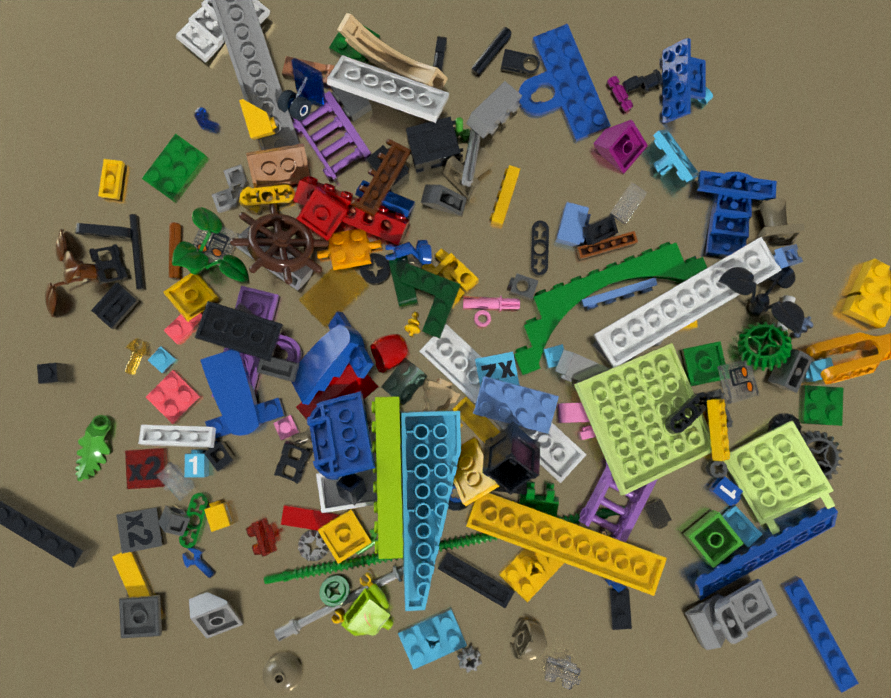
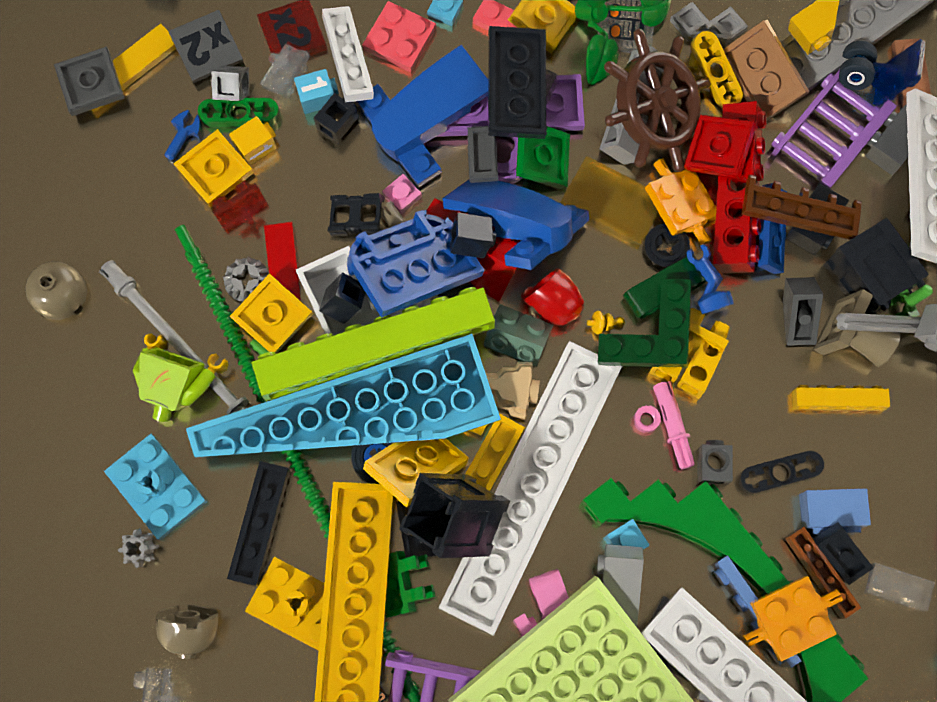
camera: 75 degrees right, 10 degrees down
light grey slope [189,592,243,638] -> none
gear [319,575,350,607] -> none
medium blue plate [473,376,559,434] -> none
medium azure tile [475,352,520,386] -> none
none -> yellow plate [173,129,254,207]
none -> black brick [450,213,496,259]
none -> green plate [516,126,570,190]
none -> light orange plate [742,576,843,662]

